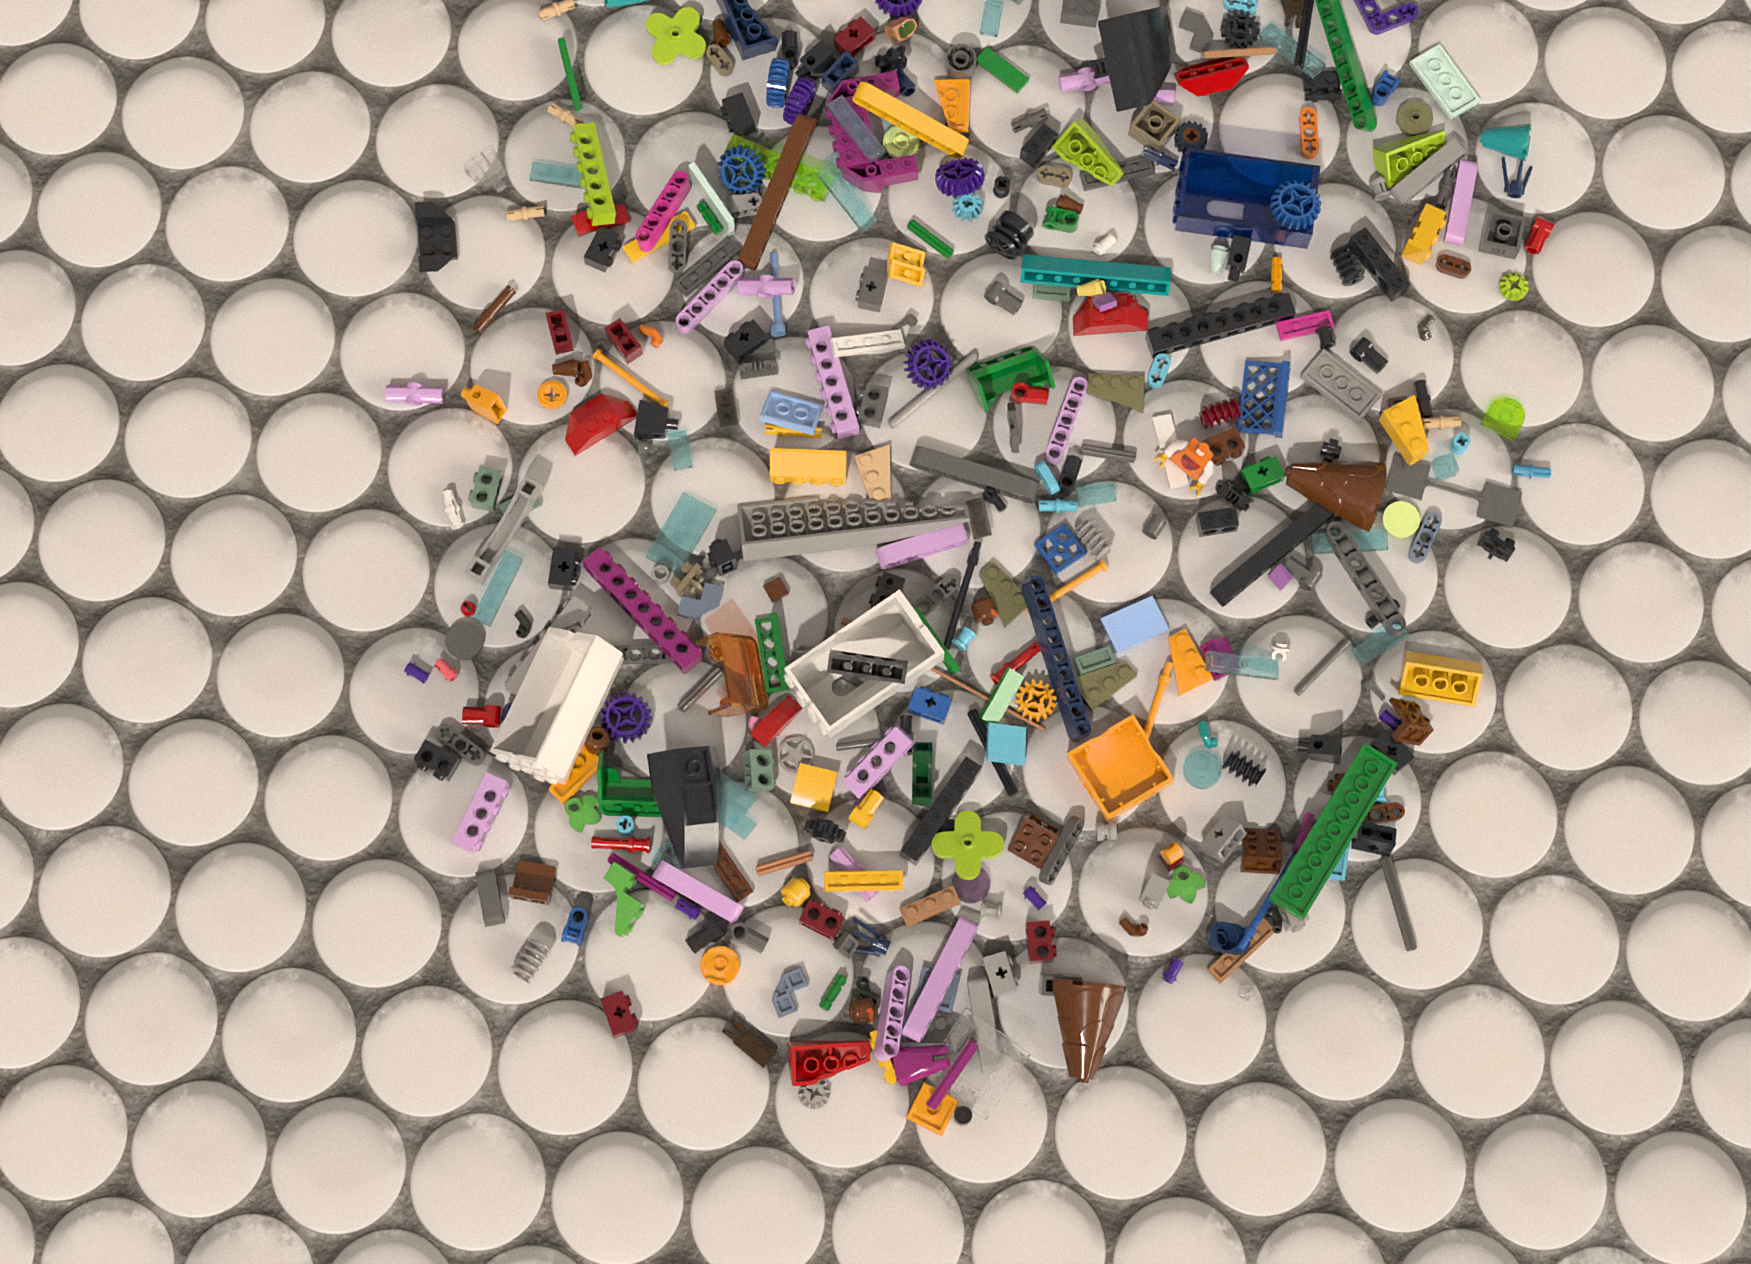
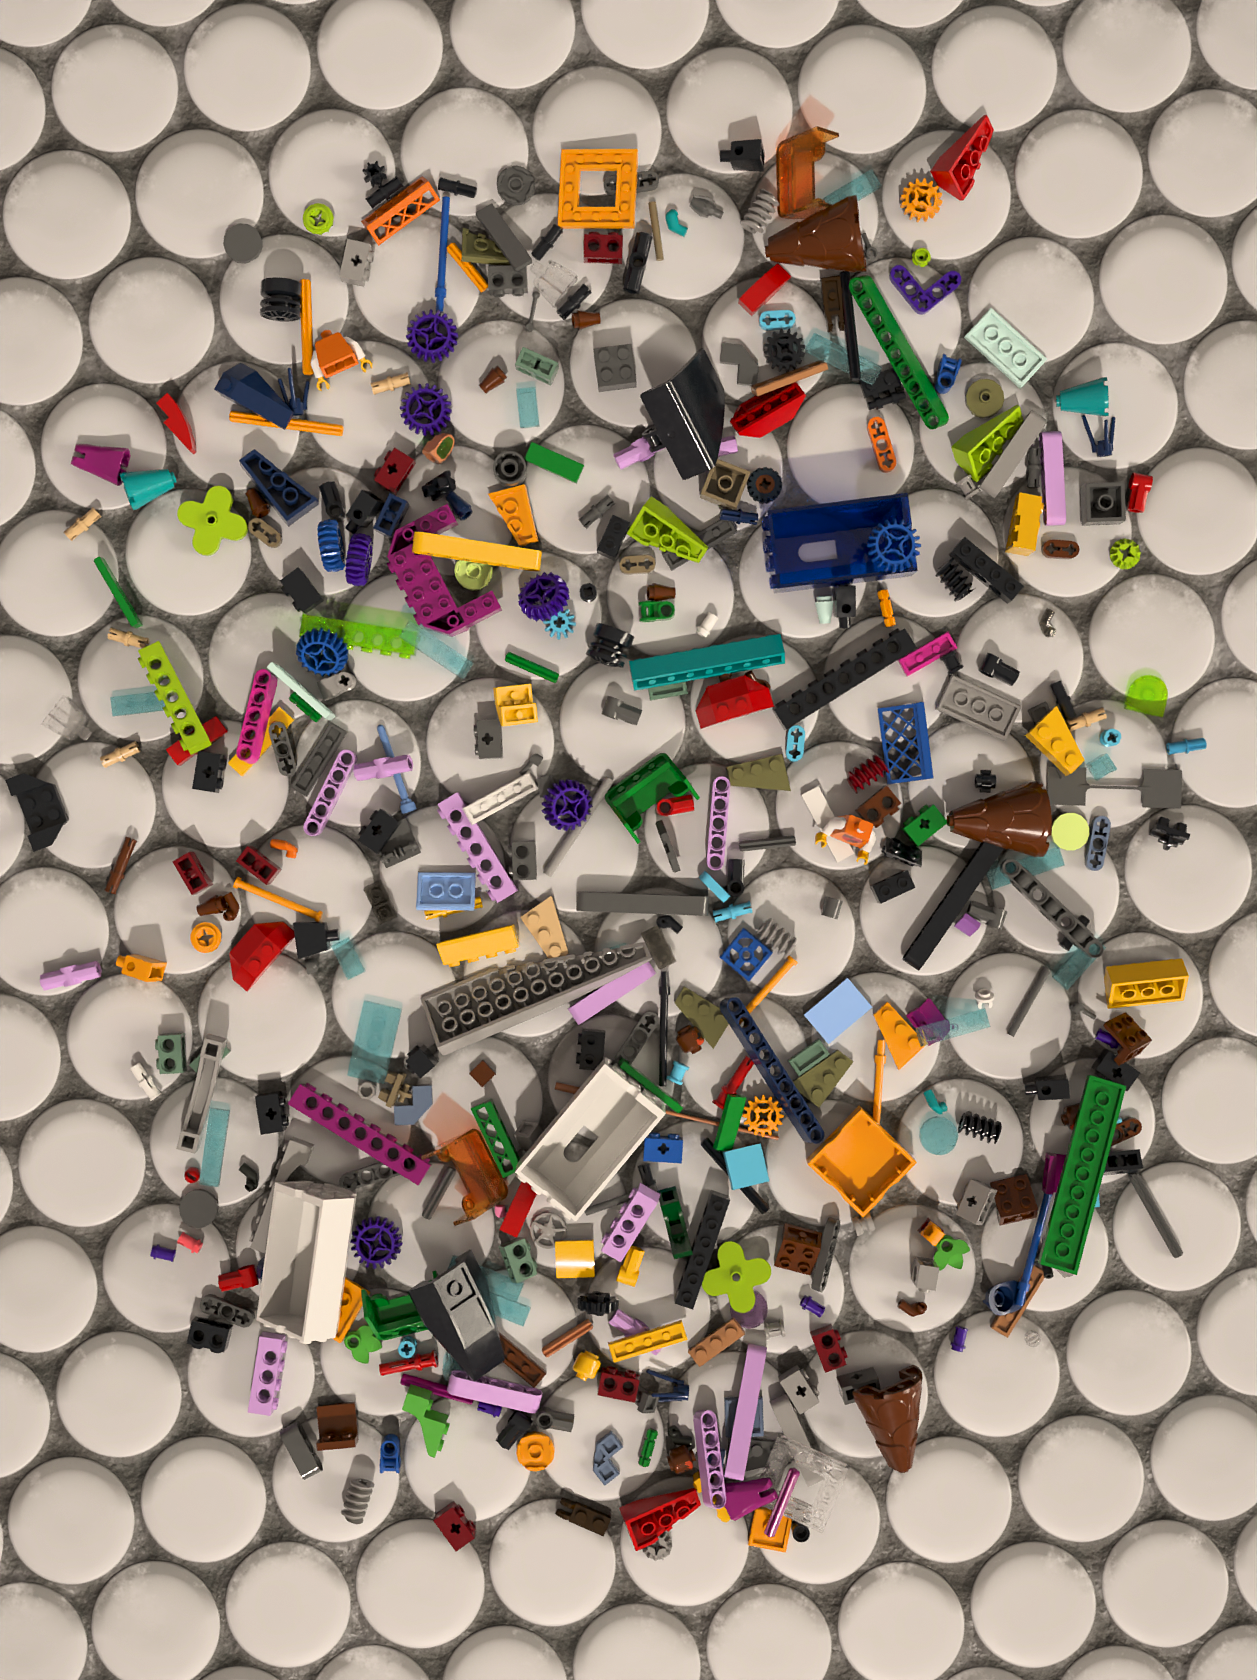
camera: 15 degrees left, 15 degrees up
reddish brown head [584,726,610,755] -> none
reddish brown beam [738,113,817,271] -> none
clear light blue tile [827,95,886,163] -> none
black brick [827,649,908,684] -> none
clear light blue tile [1075,482,1117,507] -> none
light yellow cone [1077,279,1106,297] -> none
medium lavender tile [1092,292,1117,312] -> none

